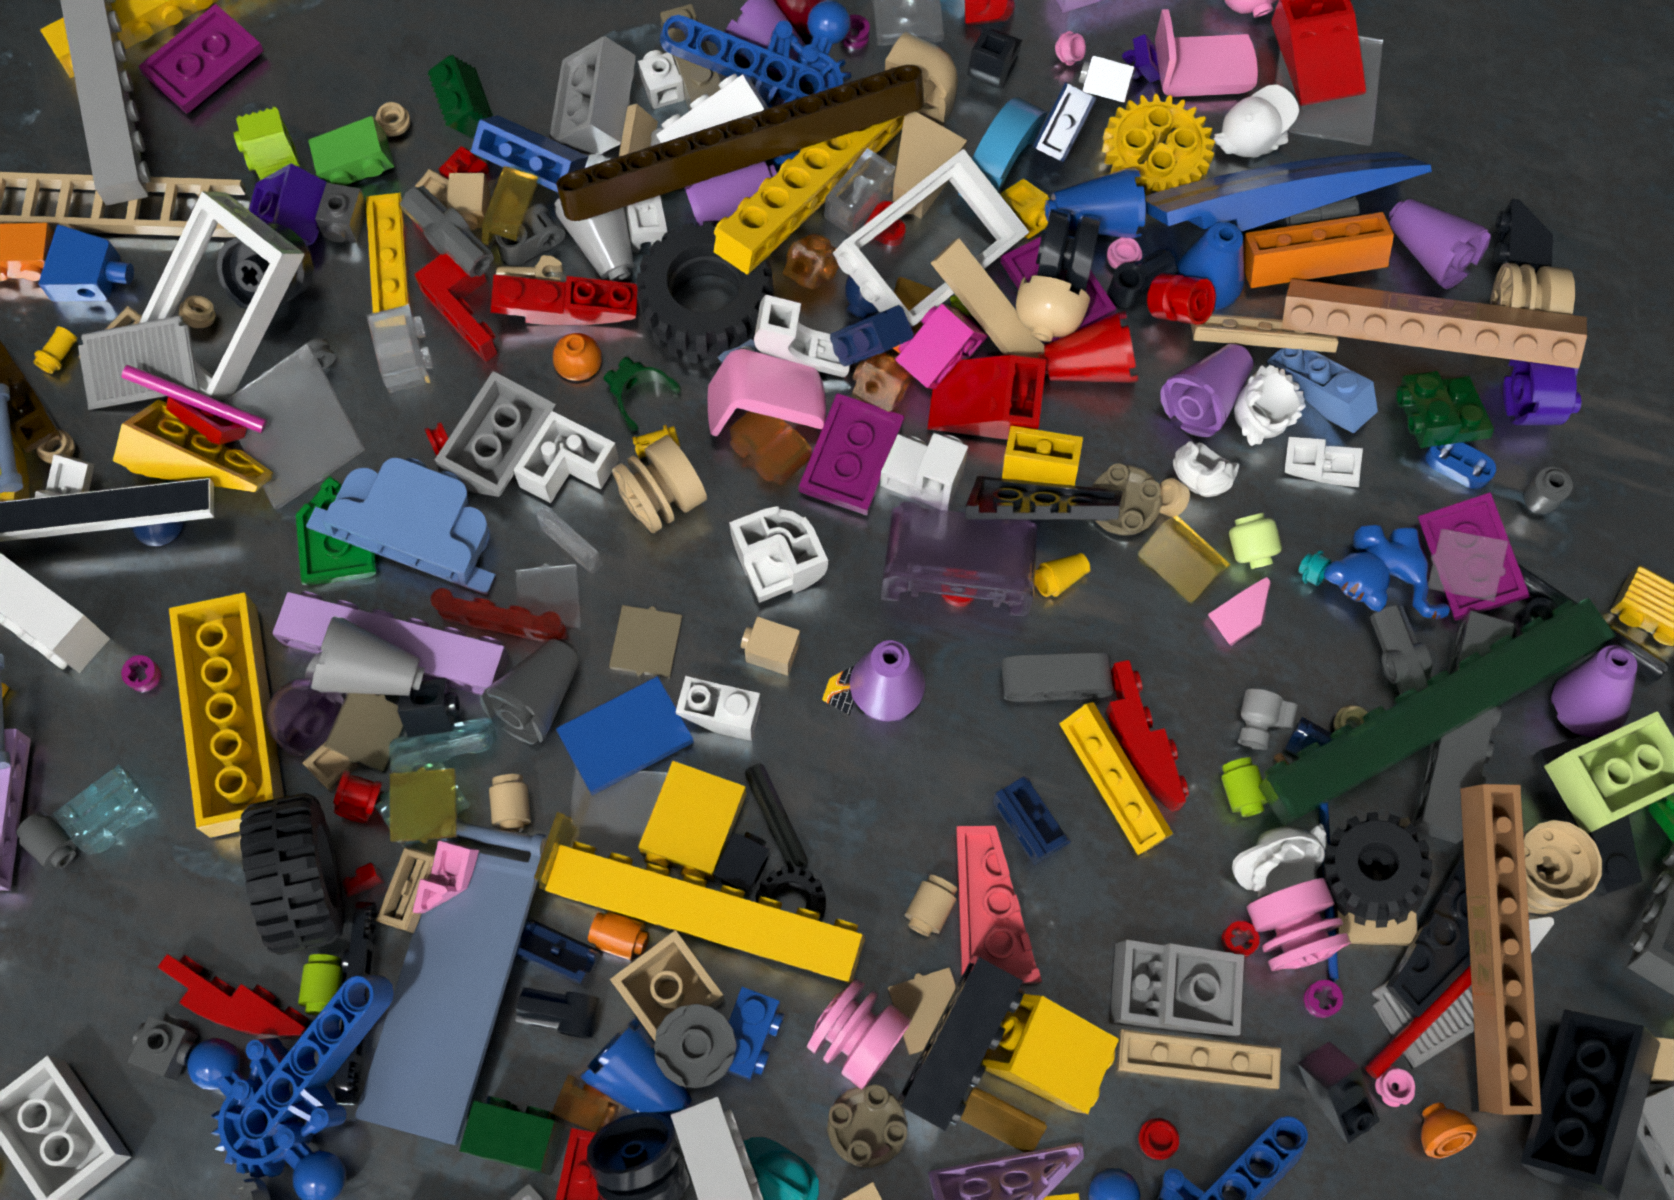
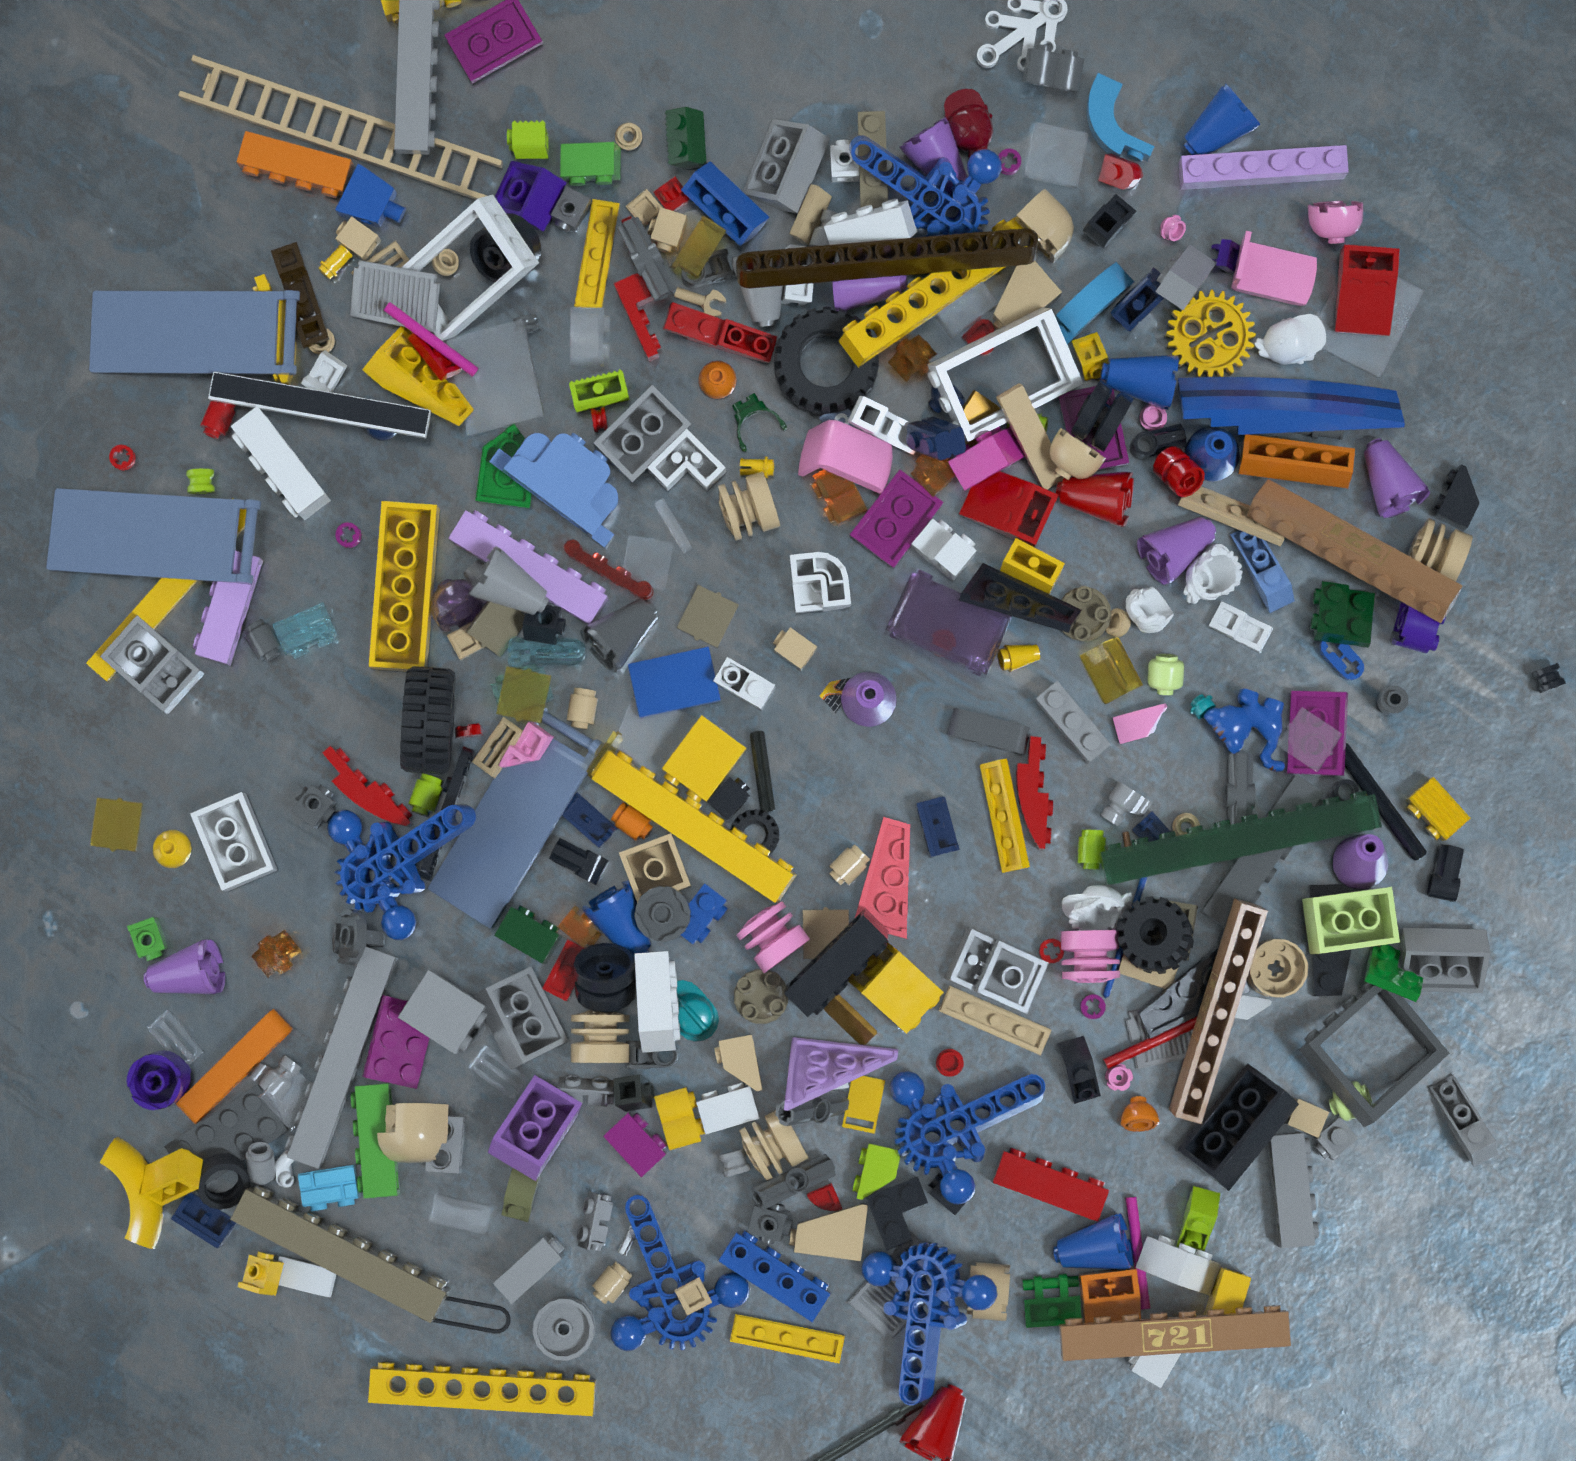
camera: 20 degrees right, 15 degrees up
red piece [333,770,383,823] -> none
none -> tan brick [335,217,381,261]
none -> lime brick [569,369,630,412]
none -> light grey brick [1034,681,1111,764]

